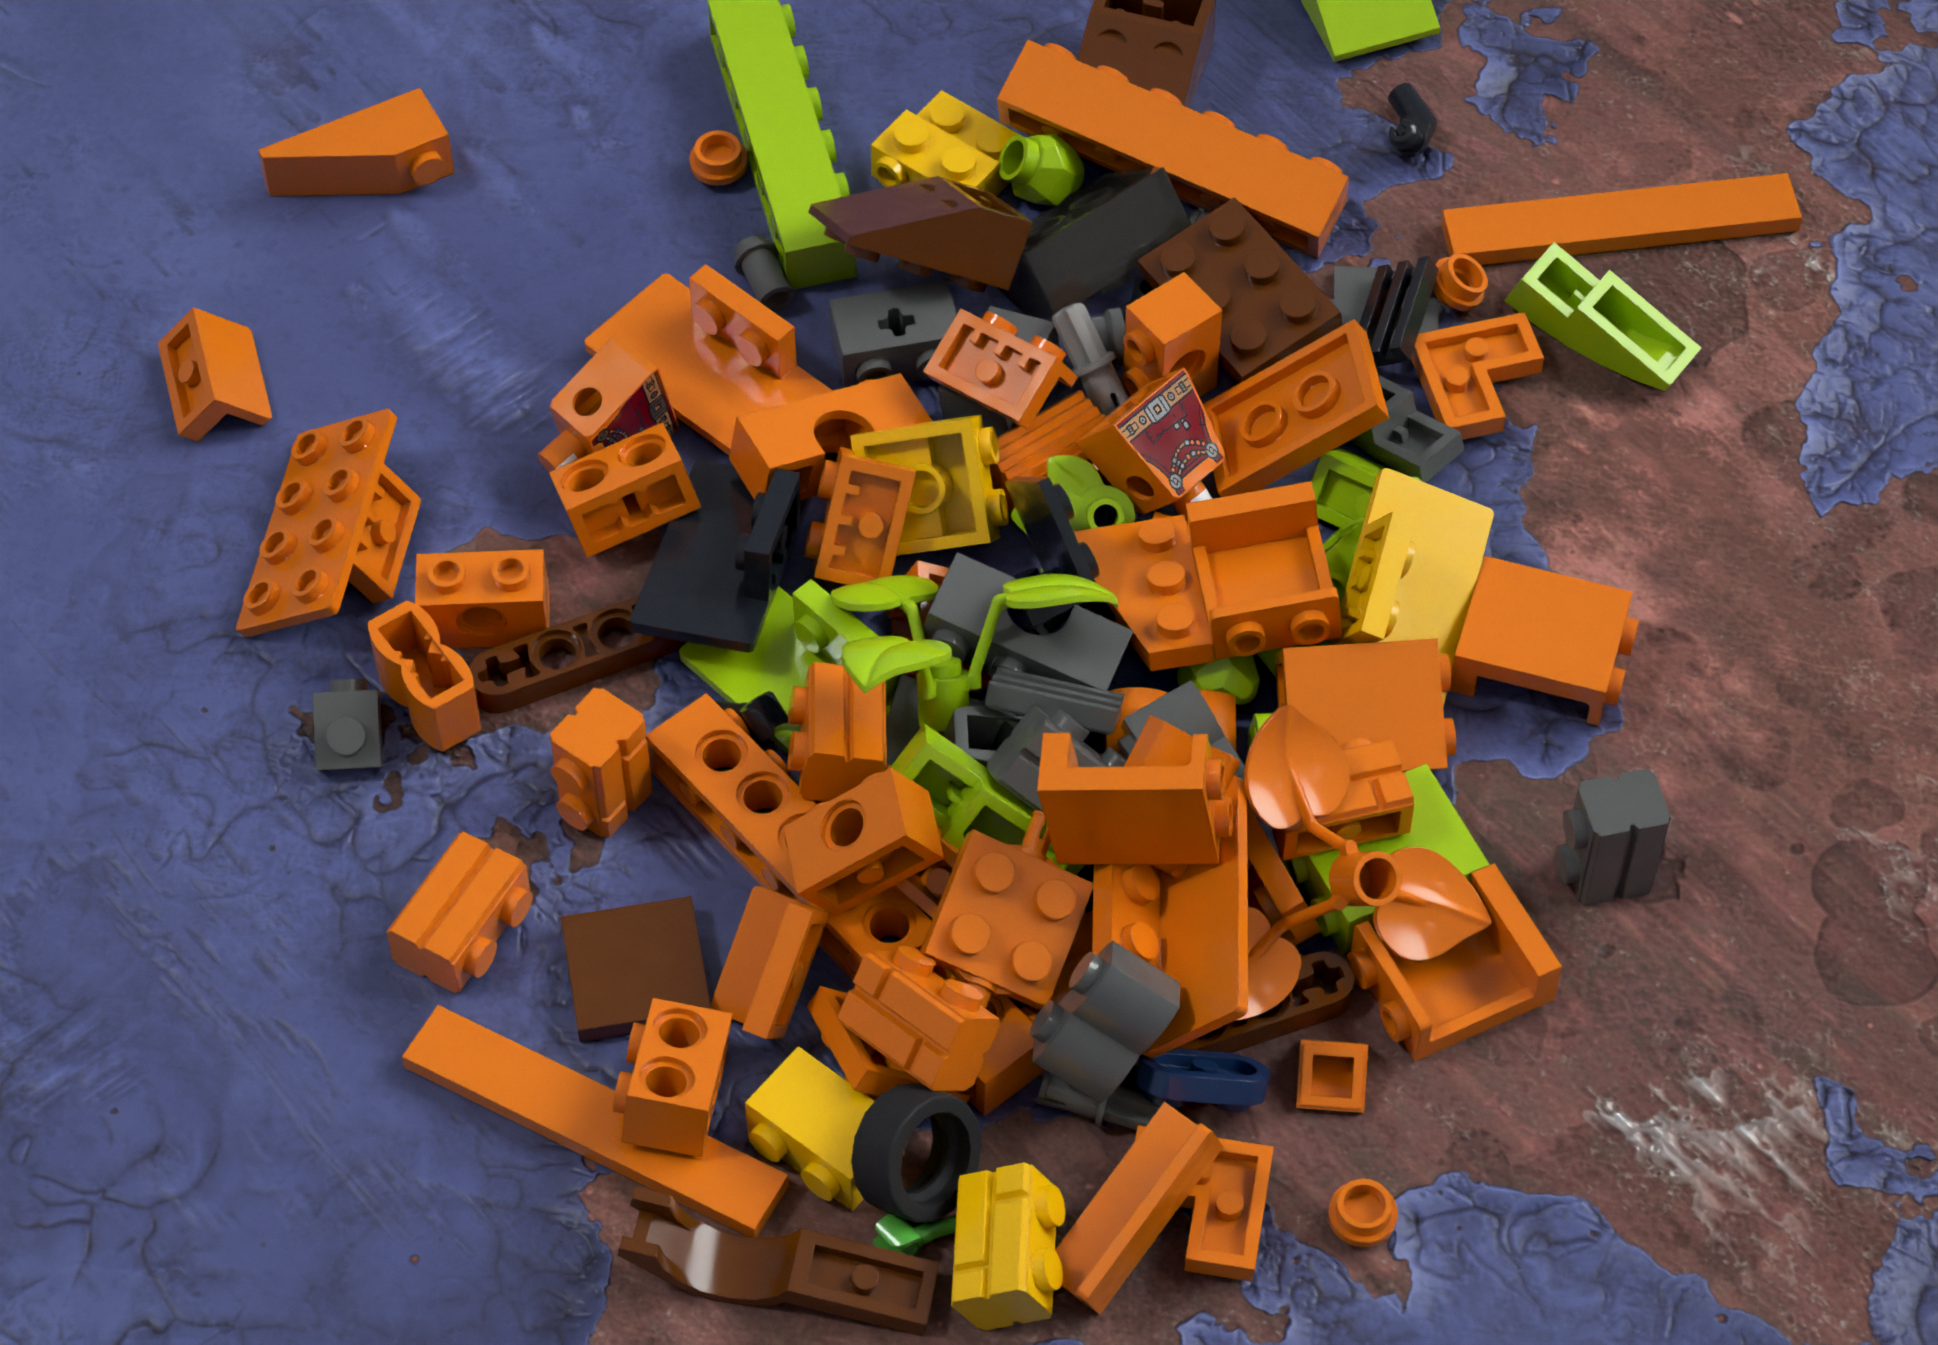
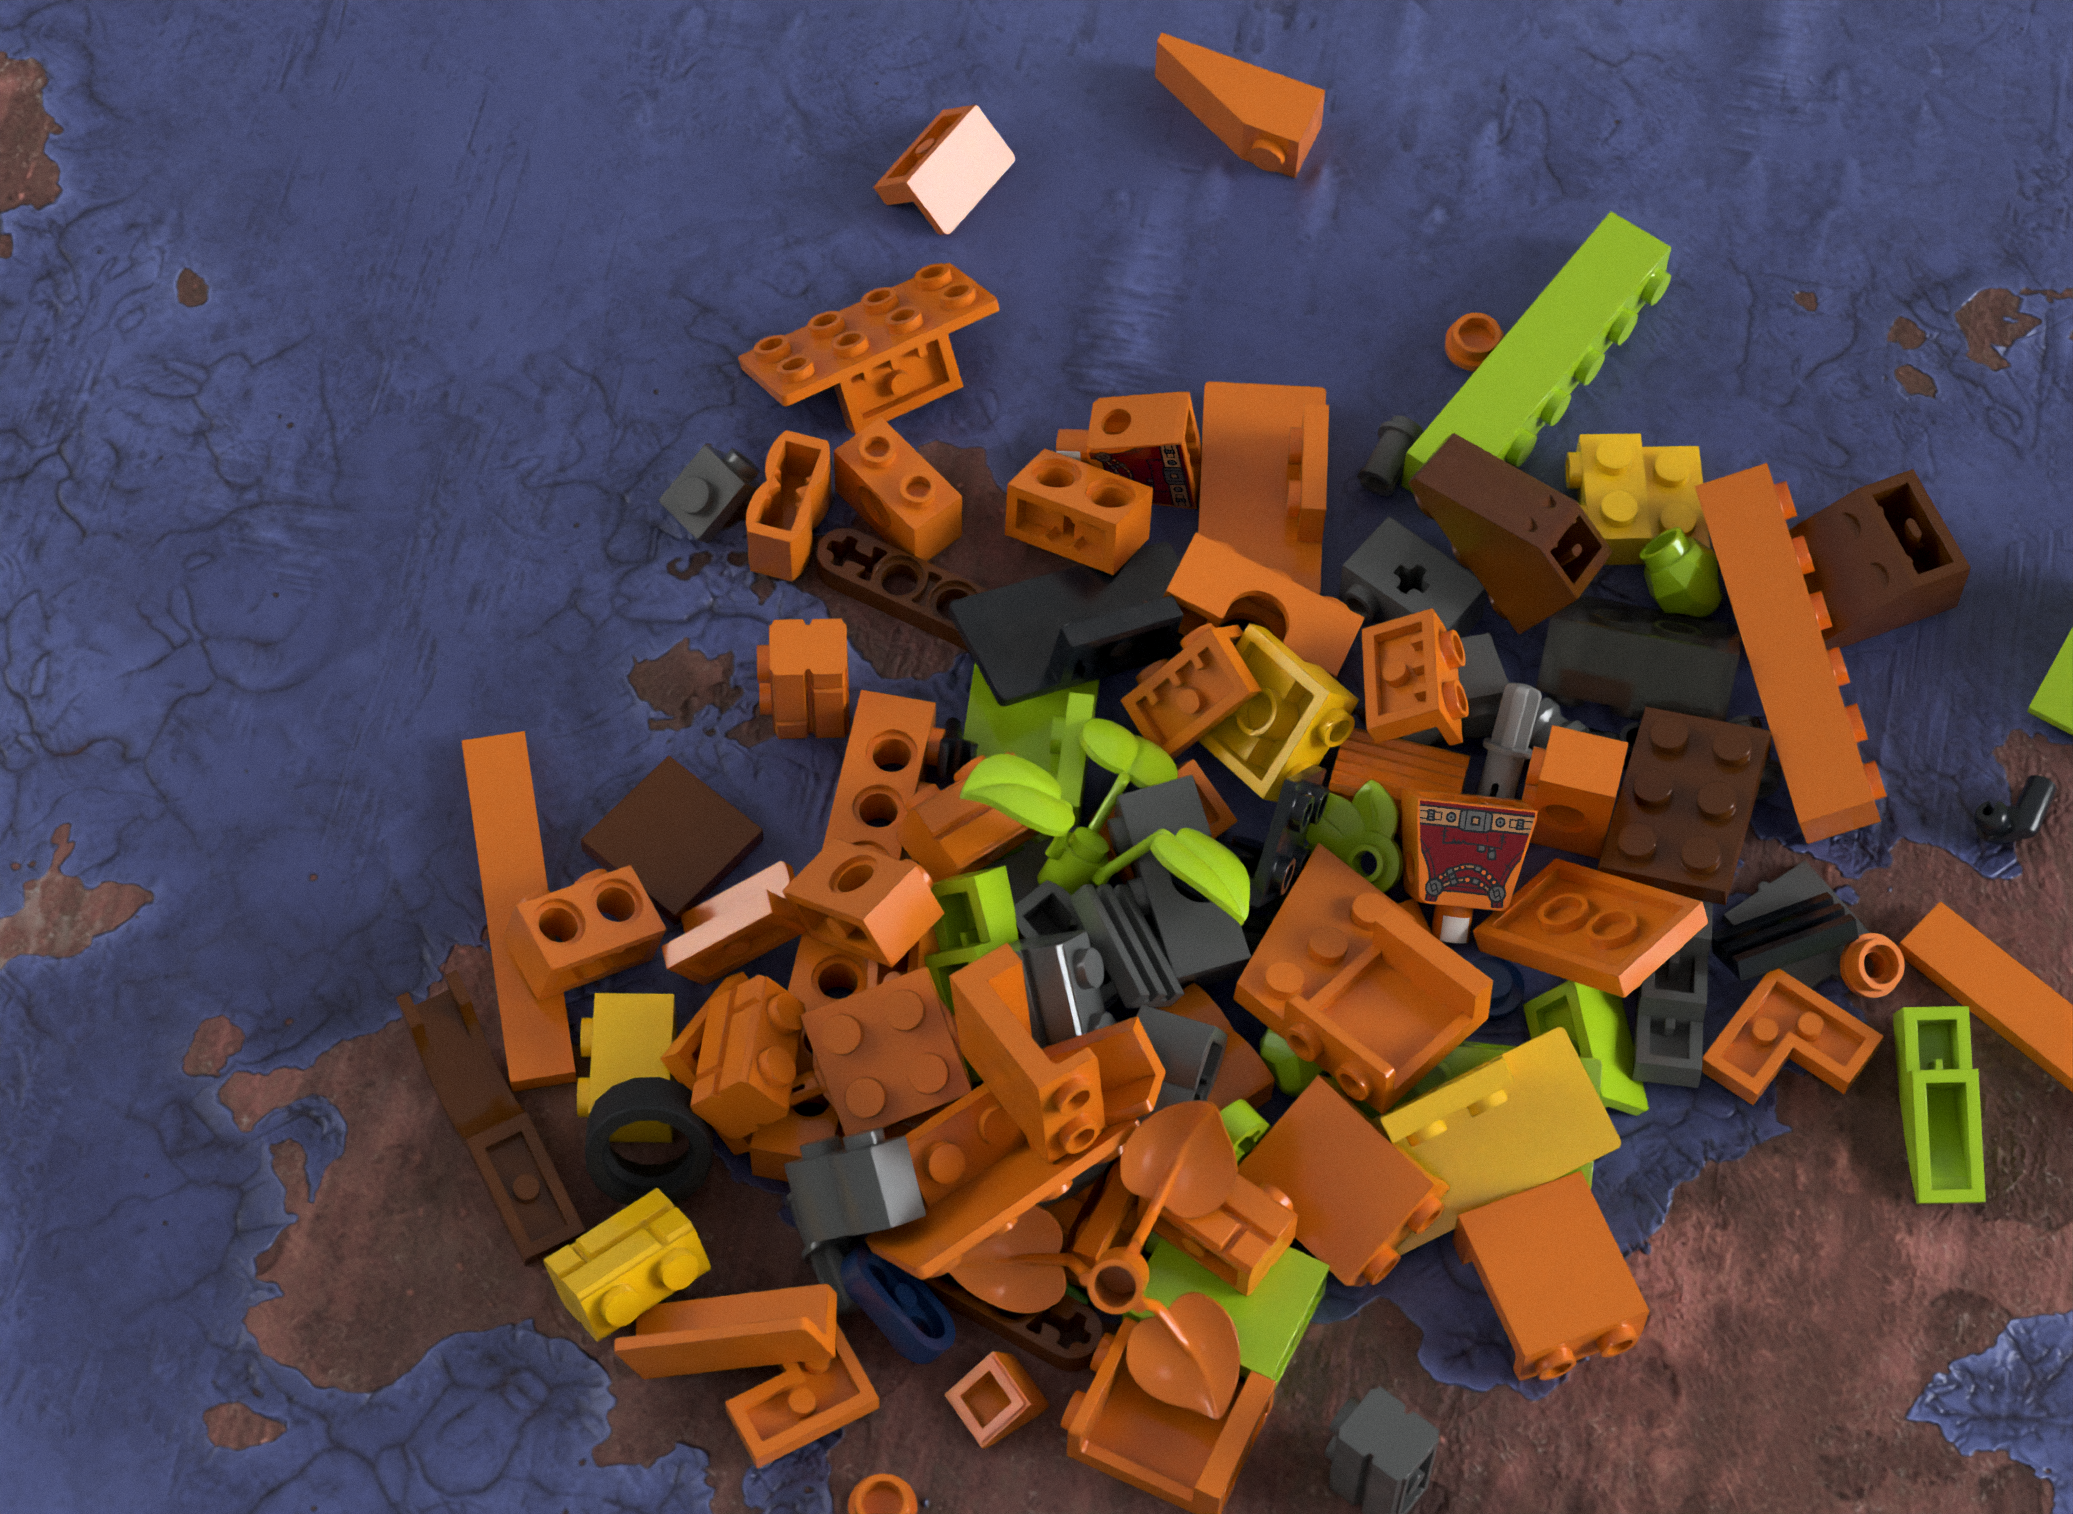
camera: 50 degrees right, 5 degrees up
orange brick [386,831,533,994] -> none
bright green hand [872,1213,956,1256] -> none

